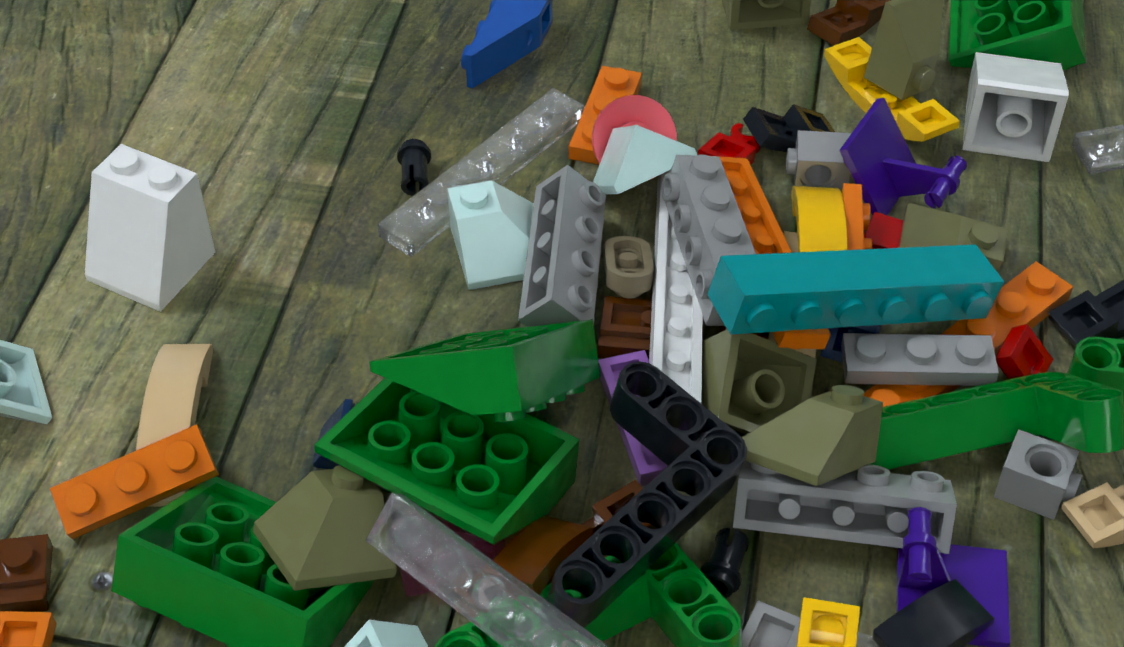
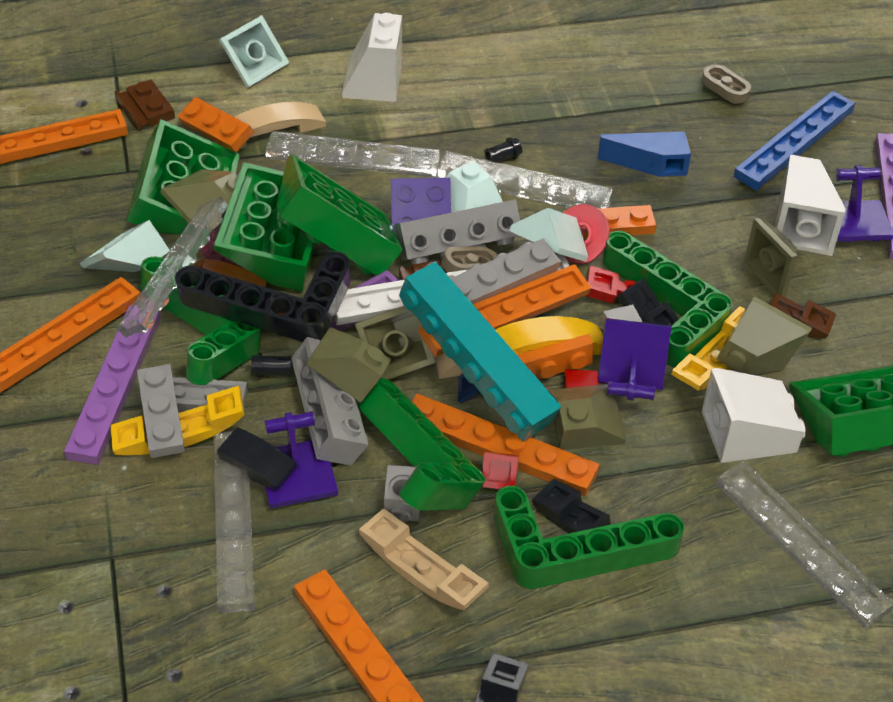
camera: 65 degrees right, 0 degrees up
light grey plate [841,333,999,386] -> none
none -> clear plate [266,131,440,178]
none -> dark purple plate [391,177,451,231]
none -> green beam [603,231,732,367]

